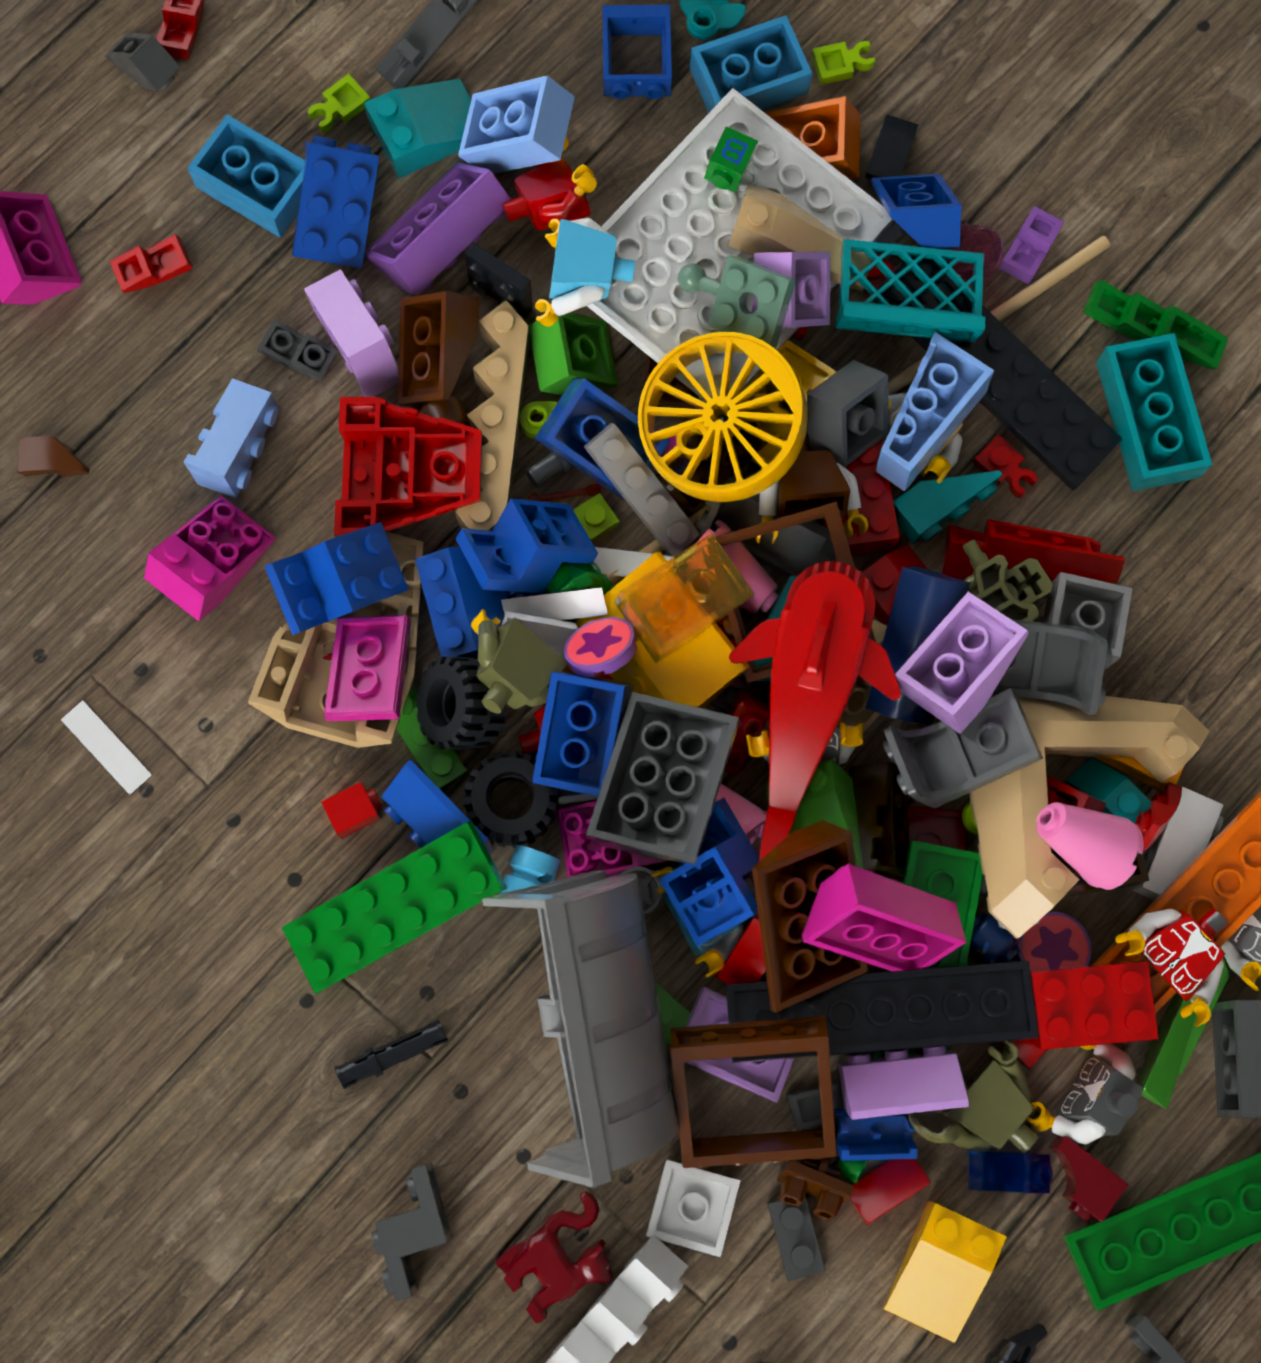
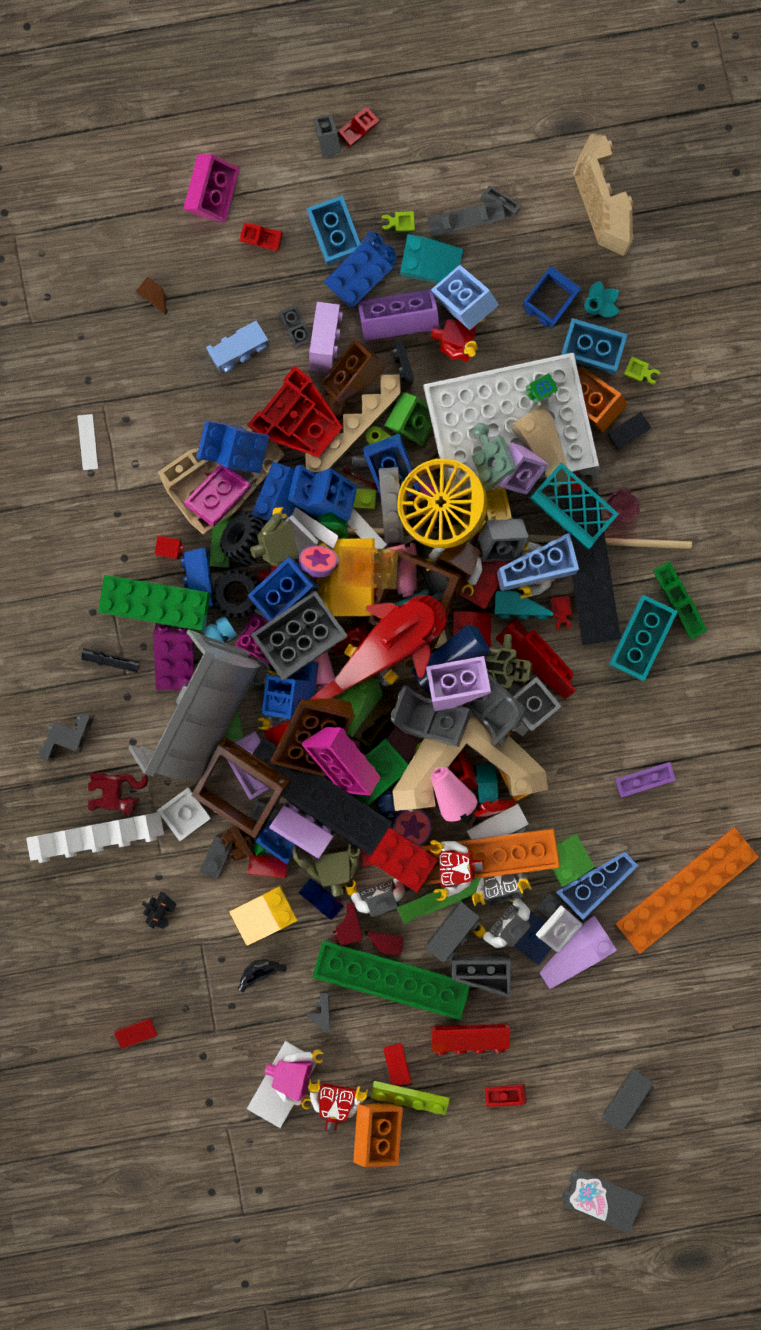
camera: 45 degrees right, 10 degrees up
dark pink slope [144,495,276,621] -> none
medium azure torso [535,218,635,327] -> none
blue slope [871,174,962,250] -> none
medium lavender slope [999,206,1064,285] -> none
none -> magenta bracket [153,623,194,690]
none -> dark red slope [365,931,404,955]

